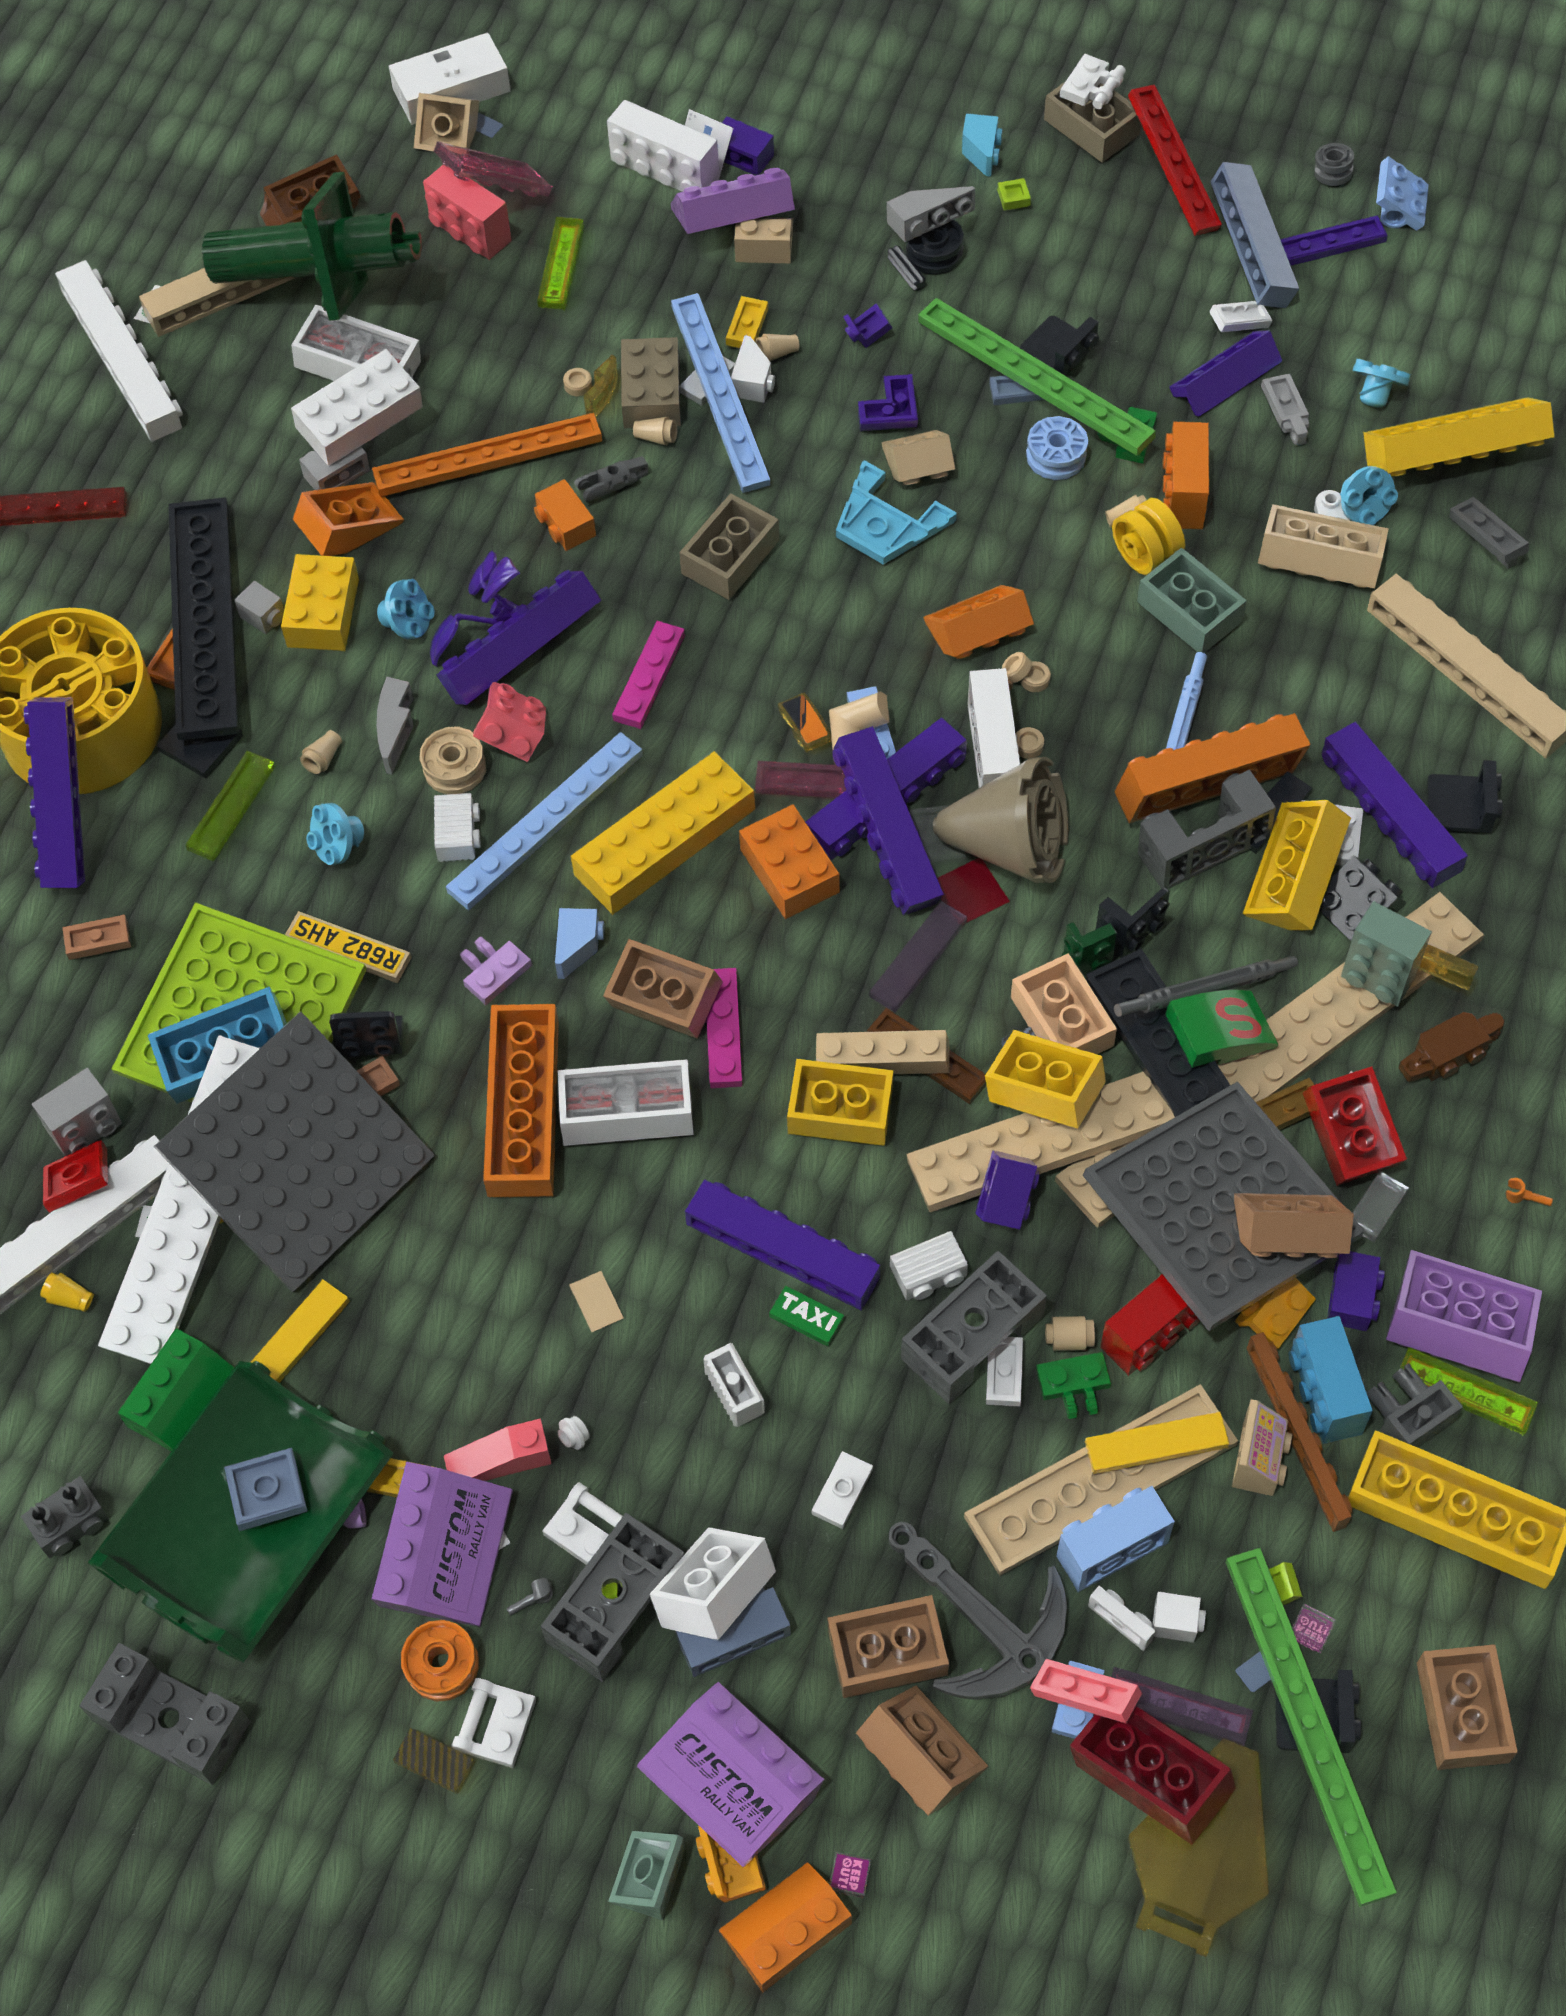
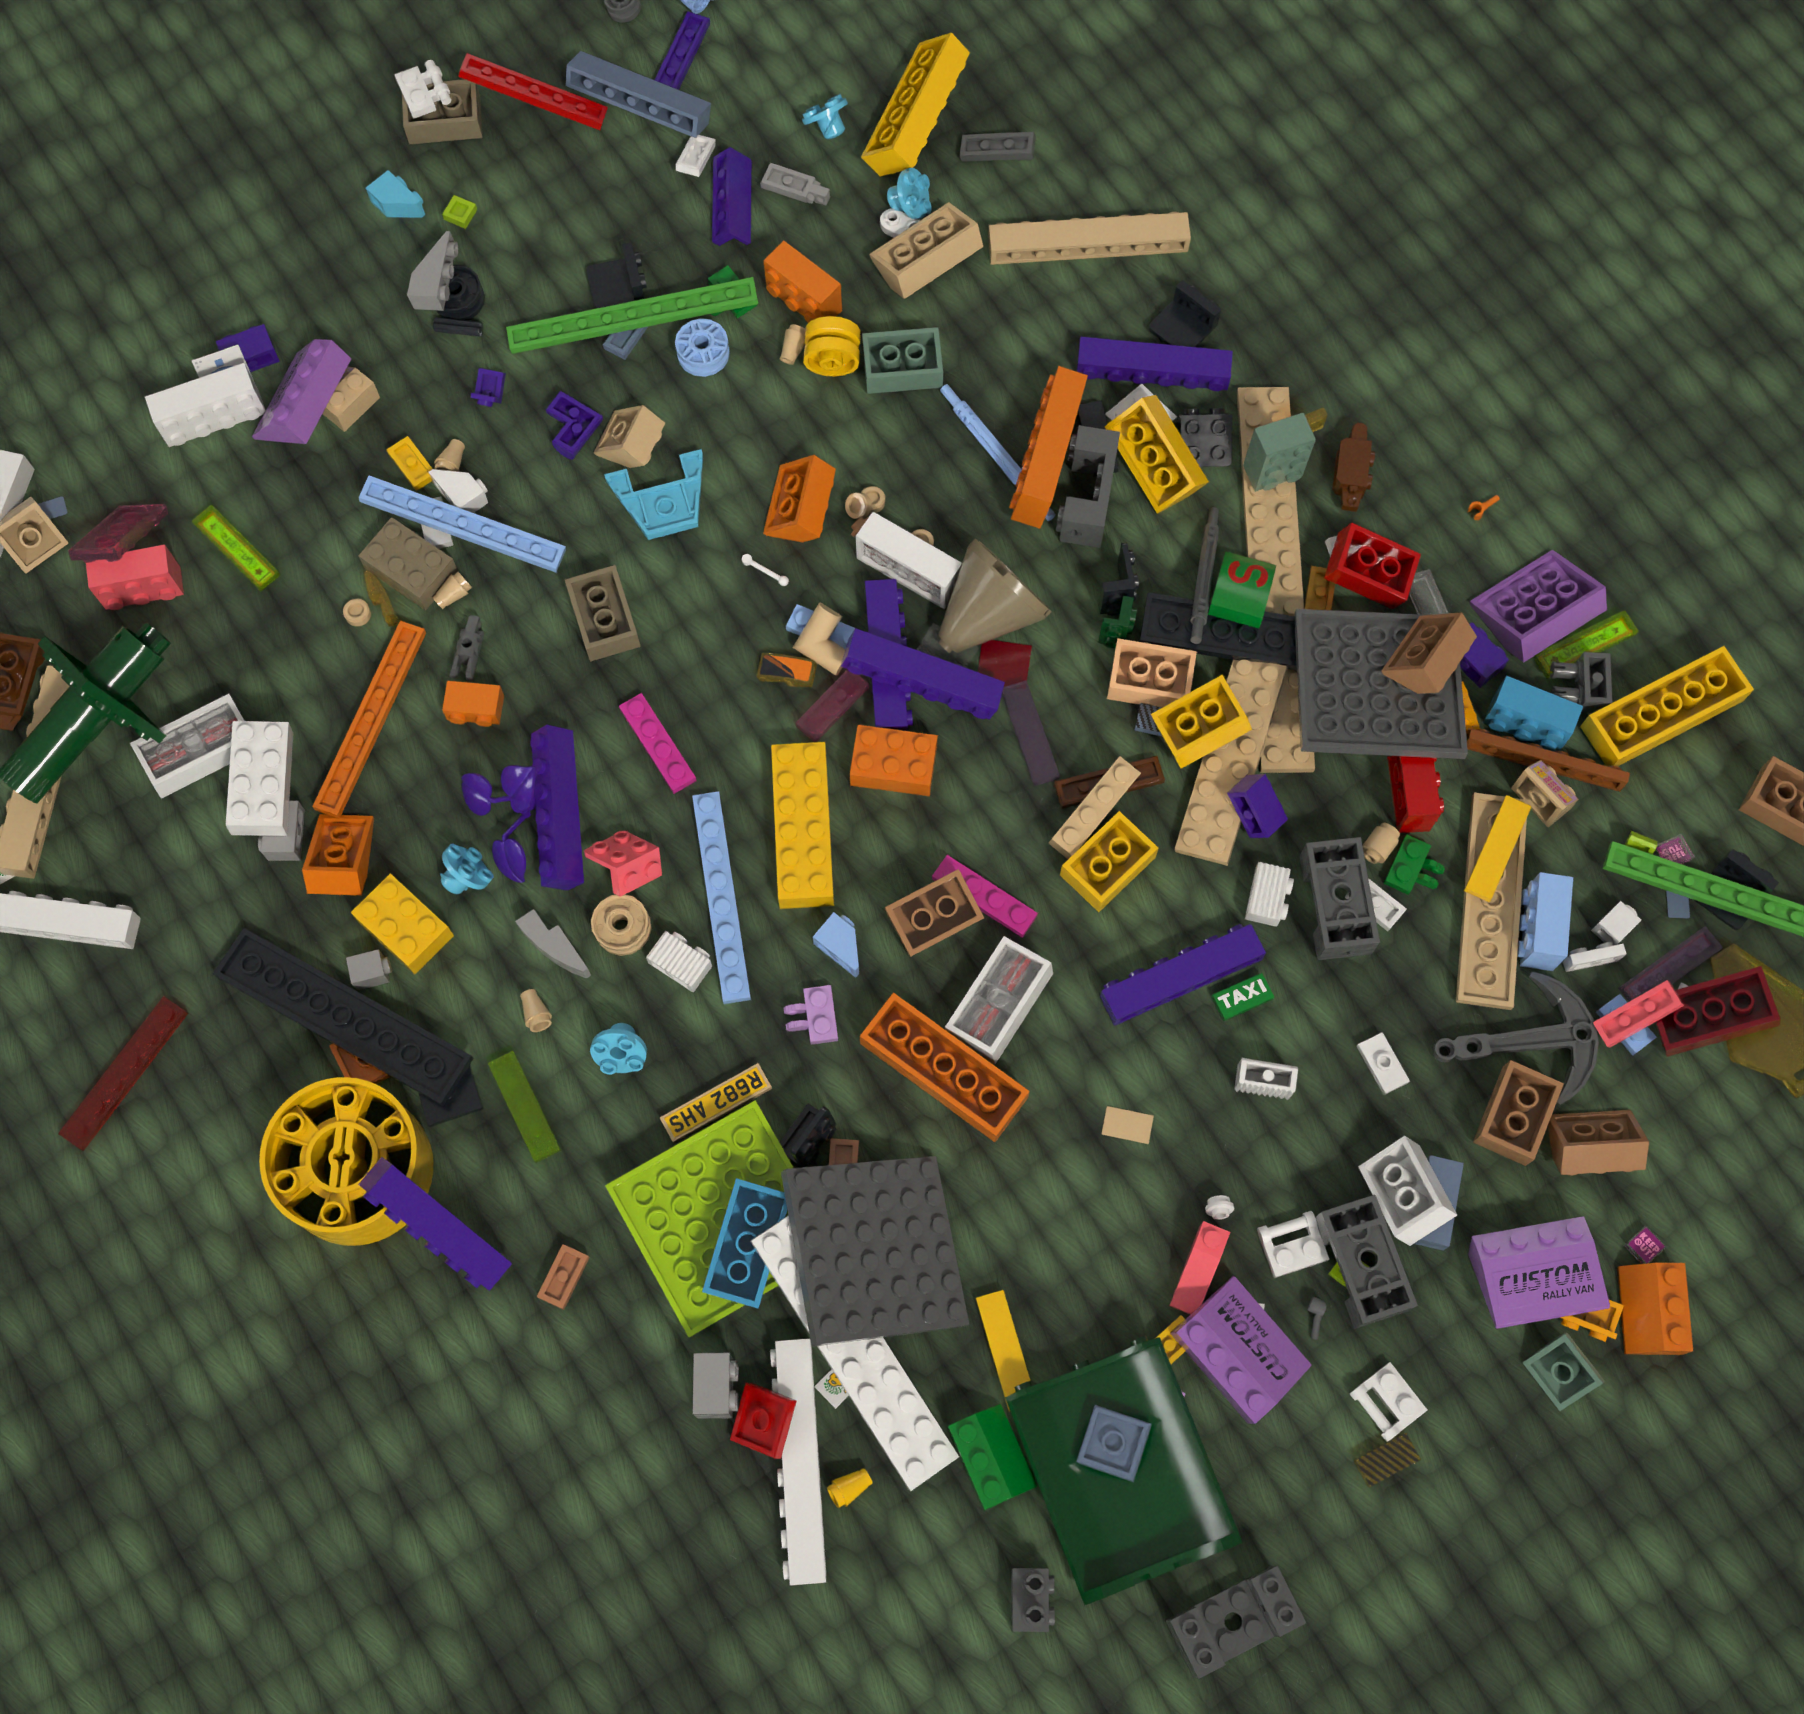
camera: 55 degrees left, 10 degrees up
orange wheel [401,1620,479,1702] -> none
none -> white hinge [742,554,789,586]

